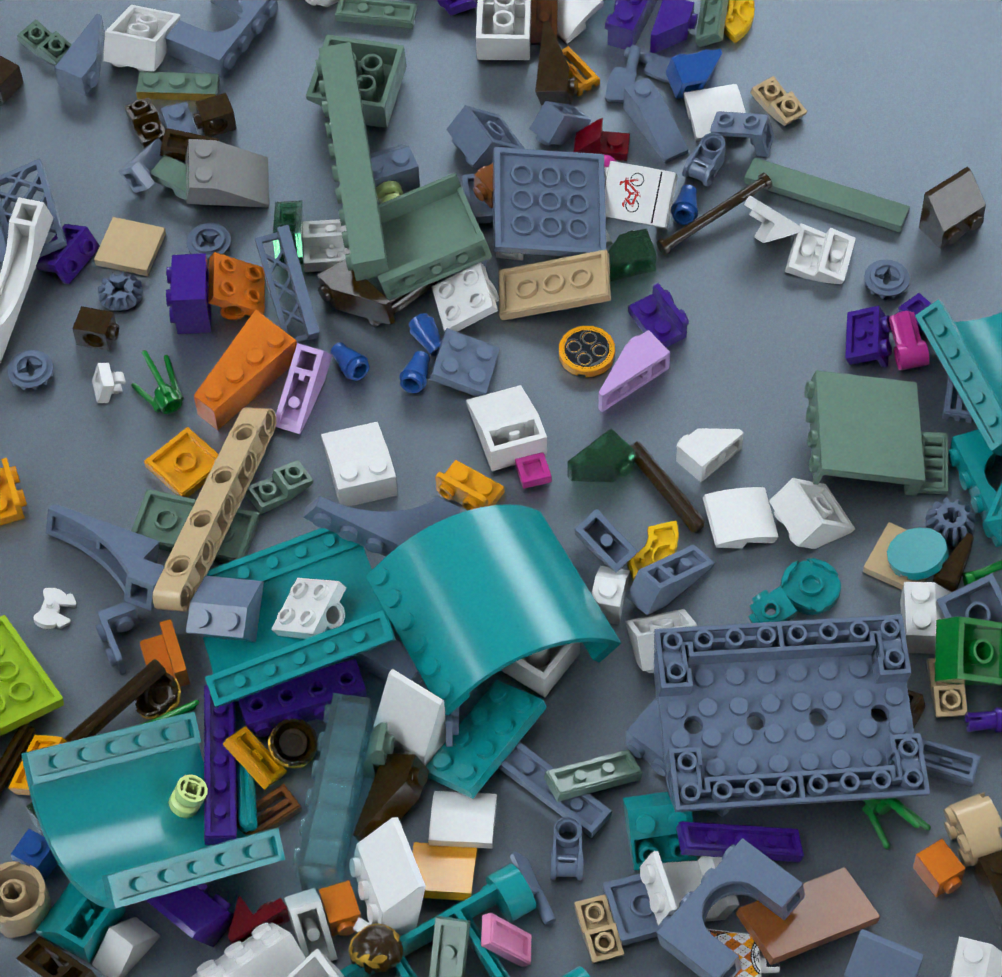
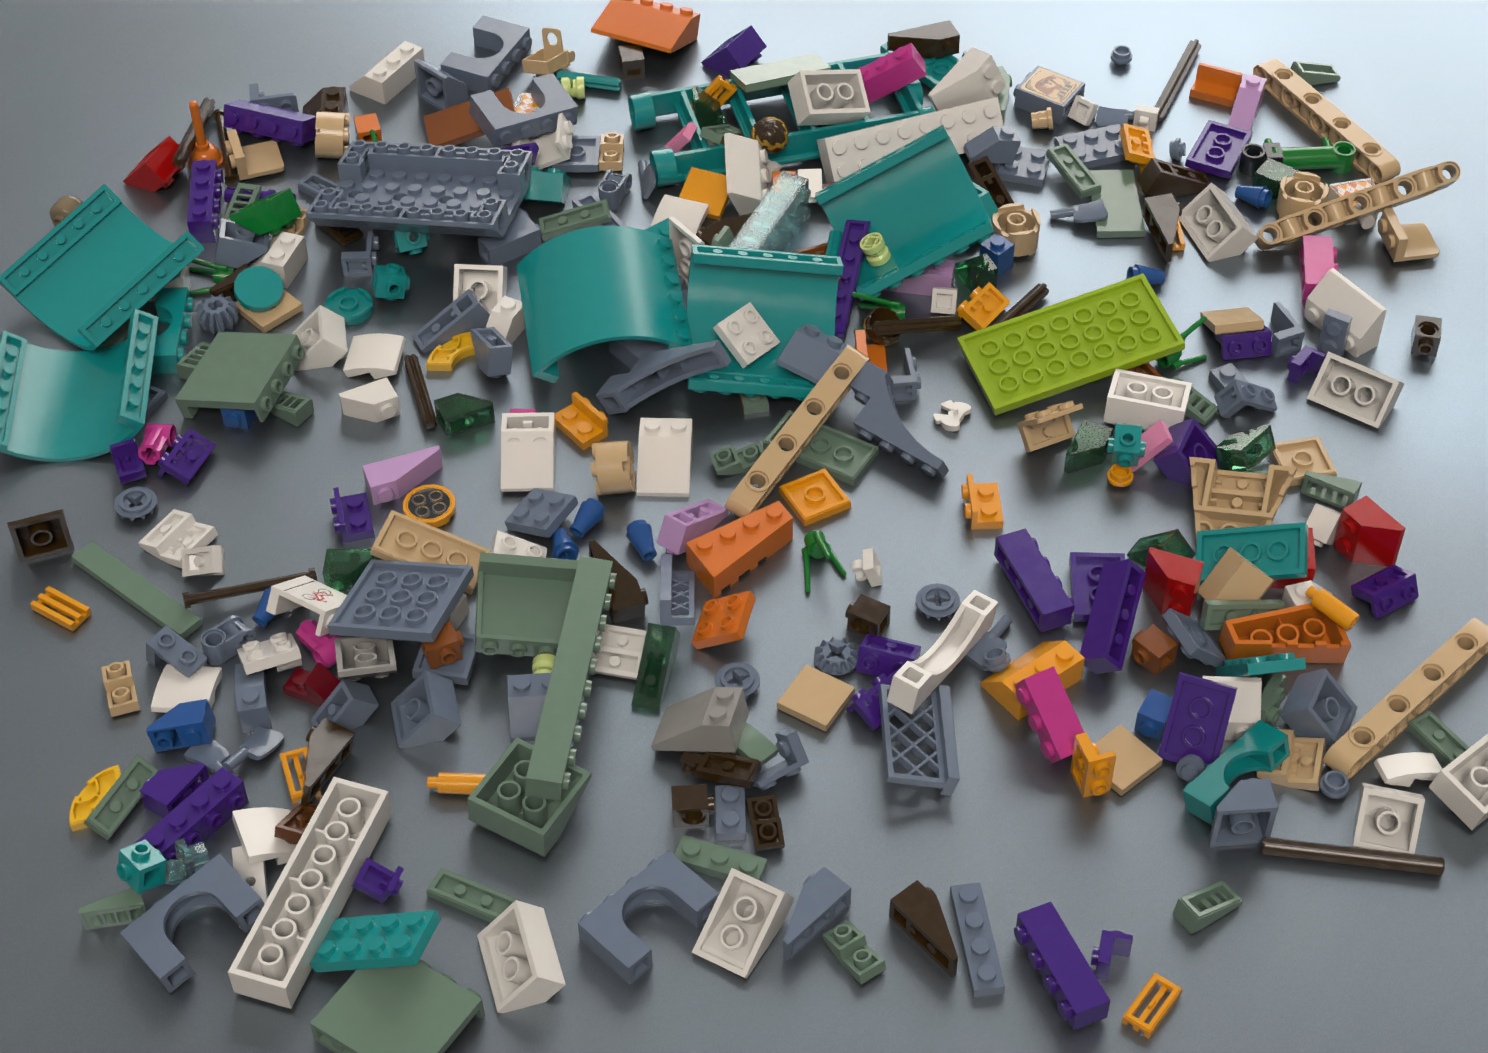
camera: 165 degrees left, 10 degrees down
dark purple brick [166,253,212,334] -> none
none -> light orange tile [30,586,92,632]
none -> white plate [237,632,302,675]
none -> sand green slope [269,391,314,427]
none -> light grey slope [334,636,397,682]
none -> light orange cylinder [427,772,487,795]
none -> tan brick [591,440,636,496]
none -> dark purple bracket [856,633,921,677]

